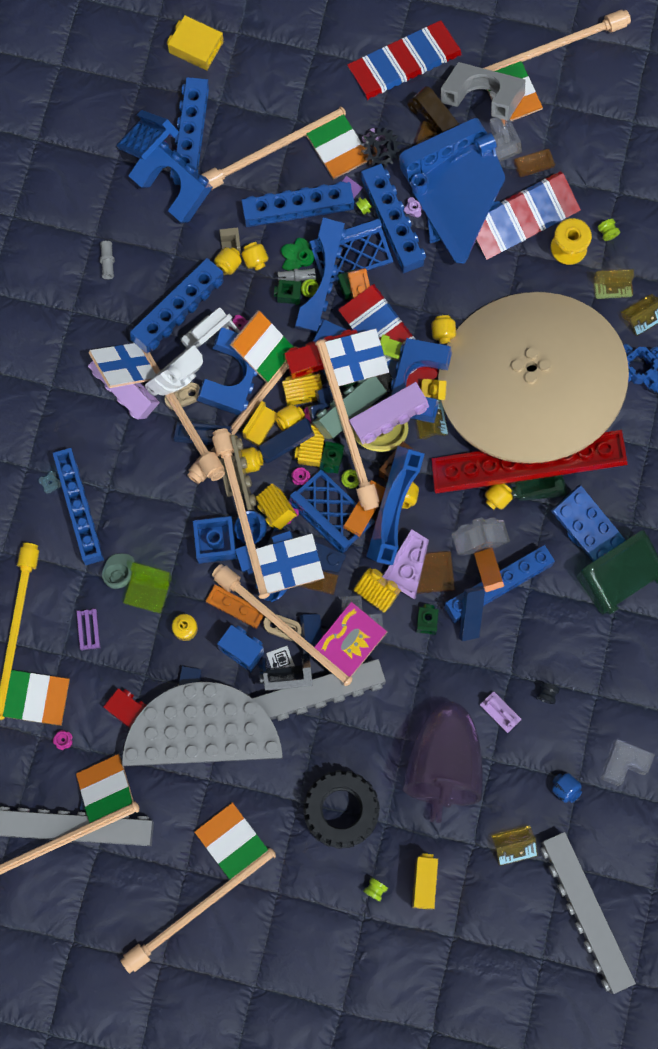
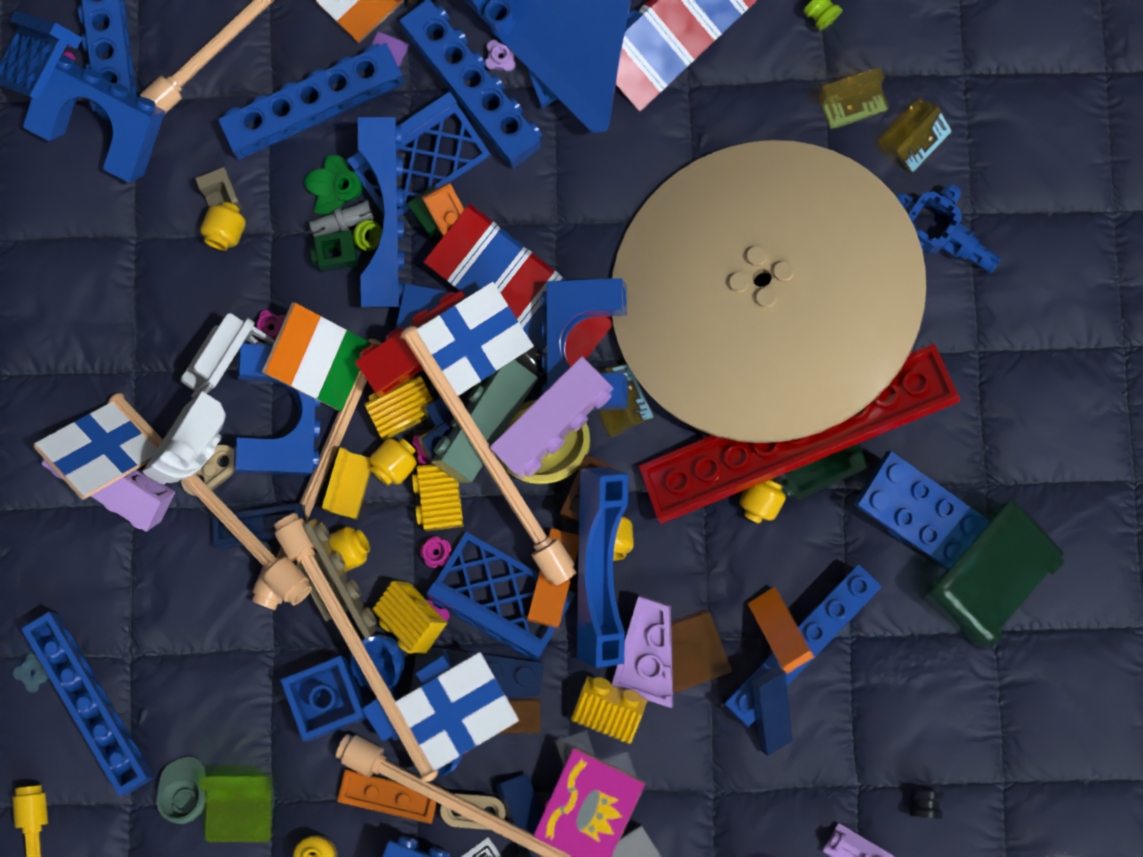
camera: 10 degrees left, 5 degrees up
light grey pin [100,241,115,279] -> none
blue brick [130,258,224,354] -> none
yellow head [241,242,269,271] -> none
dark blue tile [259,418,315,463] -> none
dark green brick [320,441,345,474] -> none
lime plate [342,469,360,488] -> none
lime plate [356,197,372,214] -> none
lime panel [380,335,403,361] -> none
dark green brick [416,604,439,635] -> none
yellow bracket [420,379,446,400] -> none
yellow head [431,315,456,344] -> none
clear brick [452,518,510,555] -> none
yellow hose [551,218,592,265] -> none

